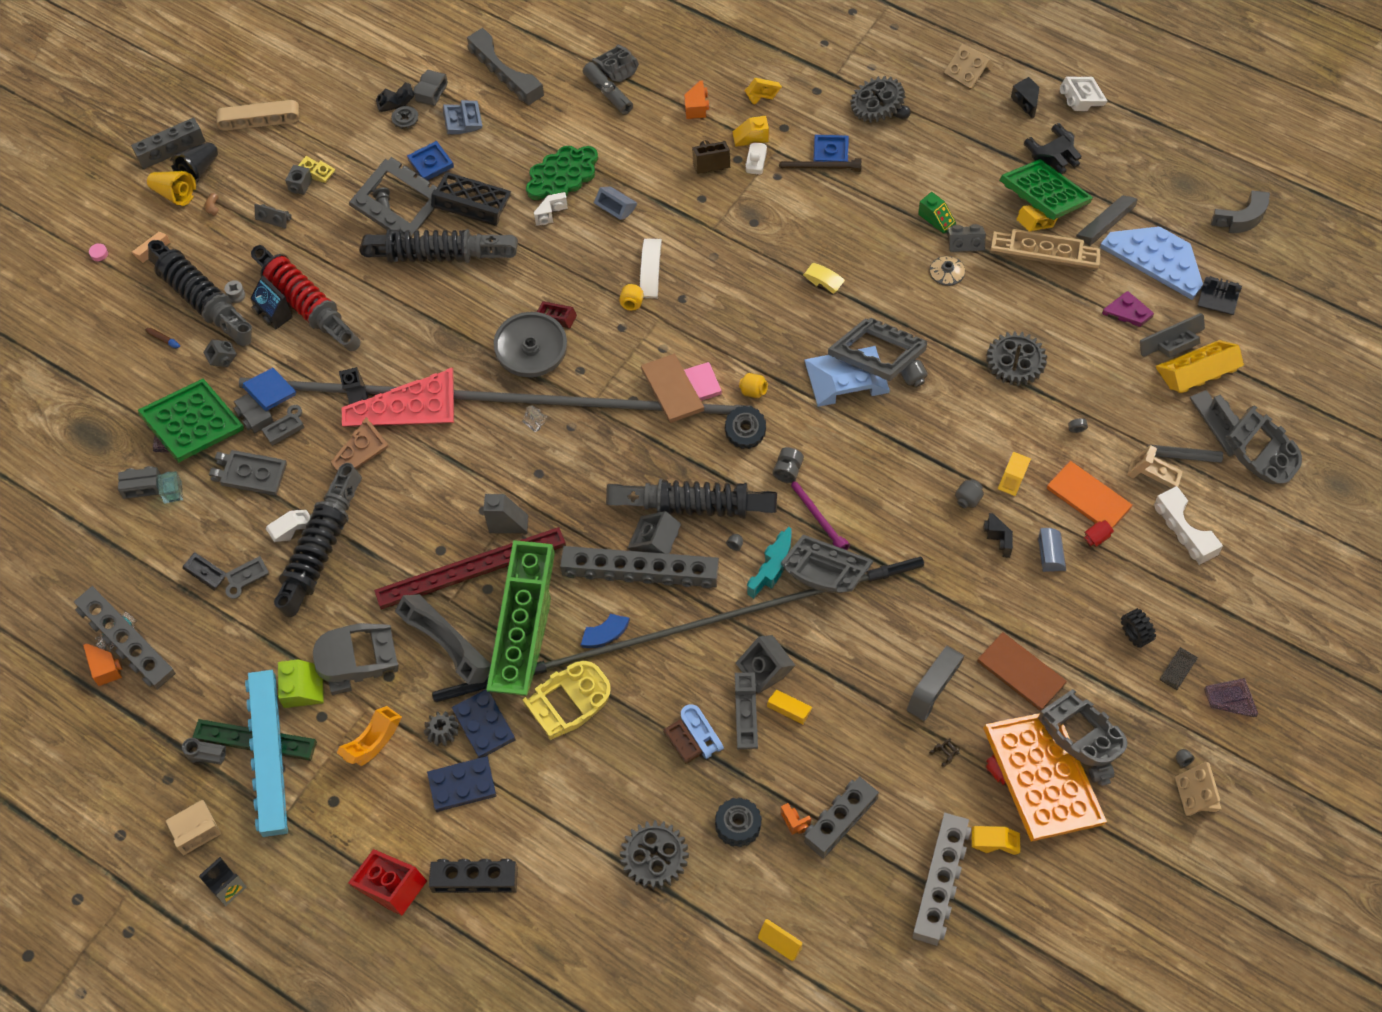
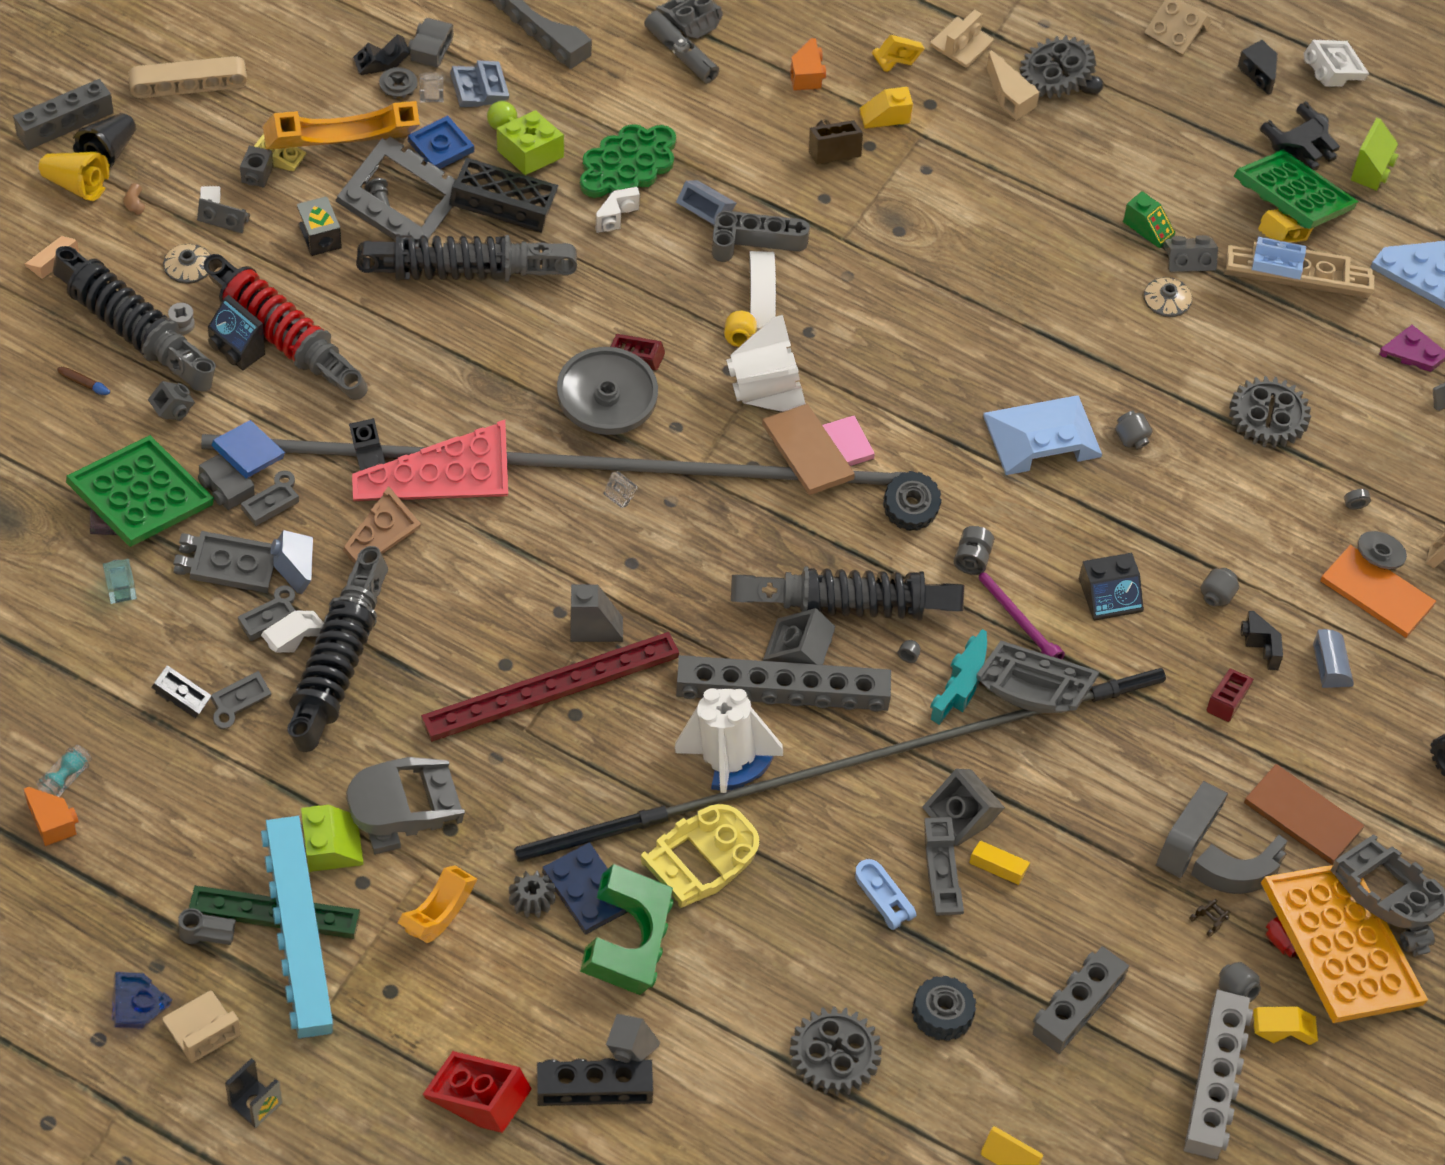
camera: 10 degrees left, 5 degrees down
dark grey brick [74,586,176,690] -> none
dark grey brick [118,466,162,499] -> none
dark grey arch [395,594,491,684] -> none
dark blue plate [427,756,497,812] -> none
bright green slope [486,540,555,696] -> none
reddish brown plate [663,719,703,764] -> none
yellow head [739,373,768,399] -> none
white piece [746,143,767,175] -> none
dark brown piece [779,158,862,172] -> none
orange bracket [780,803,811,835] -> none
light yellow slope [803,263,845,294] -> none
blue tile [814,135,849,162] -> none
dark grey hinge [828,318,927,381] -> none
yellow slope [998,451,1031,496] -> none
dark grey slope [1076,195,1138,246] -> none
red brick [1083,520,1114,547] -> none
none -> clear blue plate [112,972,172,1029]
none -> dish [163,244,211,284]
none -> white sticker [200,186,220,203]
none -> dark grey hinge [238,586,295,641]
none -> light orange arch [263,101,420,150]
none -> slope [271,530,313,594]
none -> piece [297,197,342,256]
none -> clear slope [419,72,444,102]
none -> lime brick [487,101,564,175]
none -> arch [580,864,673,995]
none -> dark grey slope [606,1014,660,1062]
none -> white brick [675,688,783,793]
none -> dark grey beam [712,211,810,262]
none -> white brick [726,315,805,412]
none -> tan bracket [930,10,994,68]
none -> tan slope [986,50,1039,120]
none -> slope [1078,553,1144,621]
none -> dark grey arch [1191,835,1288,894]
none -> dark red slope [1206,668,1254,722]
none -> dark grey head [1219,962,1261,1002]
none -> light blue slope [1252,236,1306,280]
none -> lime slope [1351,117,1399,191]
none -> dark grey dish [1357,531,1407,569]

